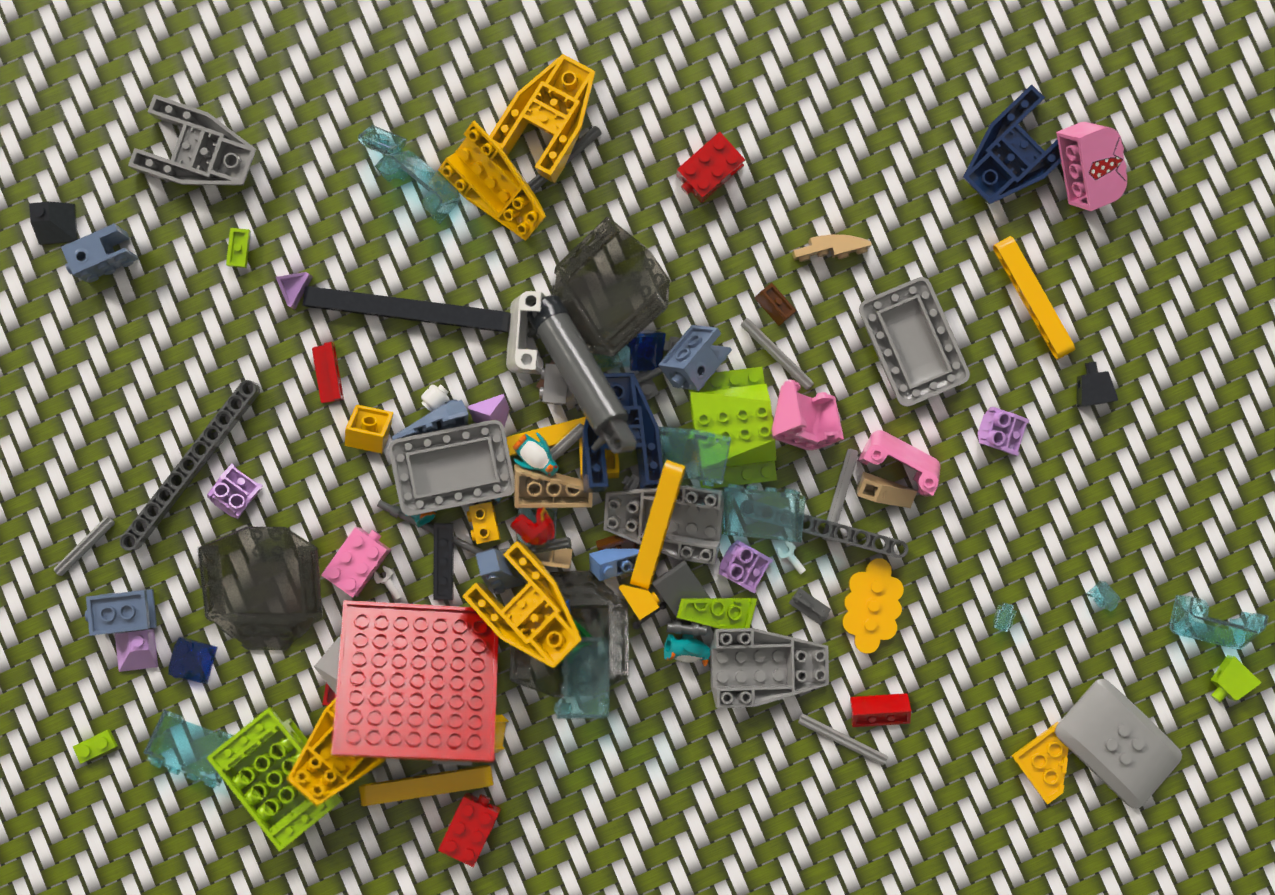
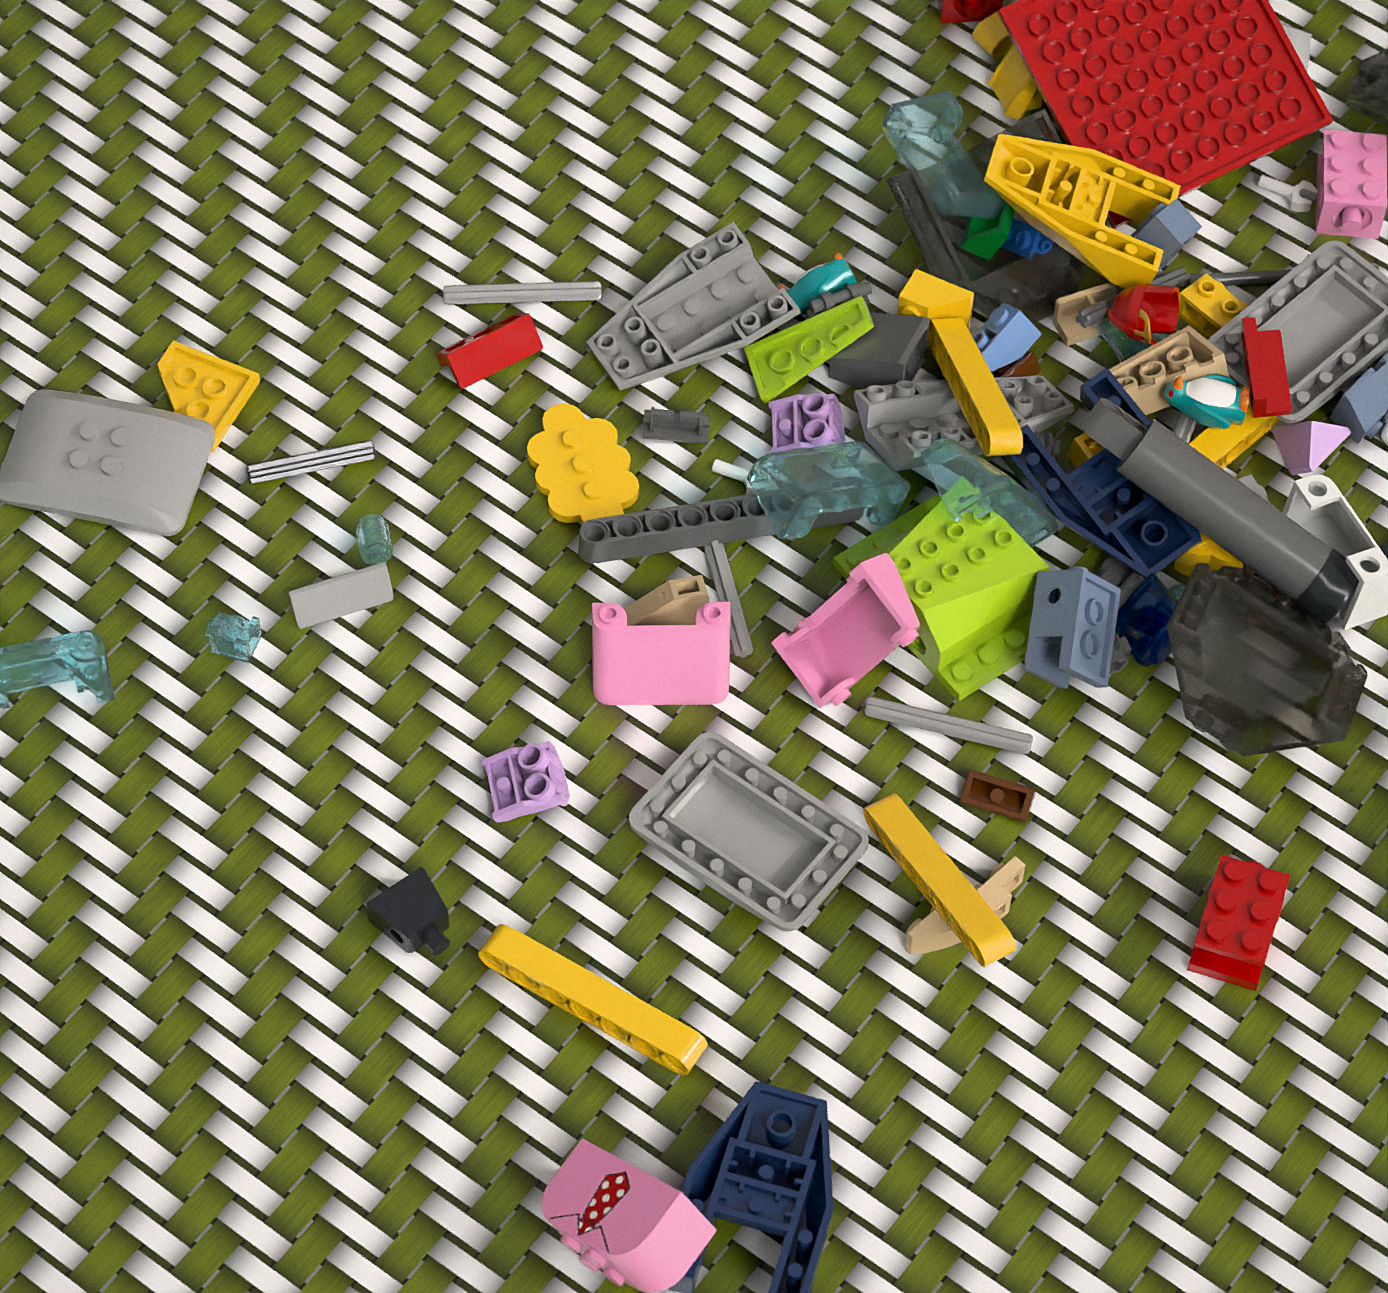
camera: 145 degrees right, 30 degrees down
black tile [433,523,454,600] -> none
none -> axle [246,440,376,484]
none -> light grey slope [289,562,394,629]
none -> yellow beam [863,793,1016,967]
none -> red panel [1241,317,1292,418]

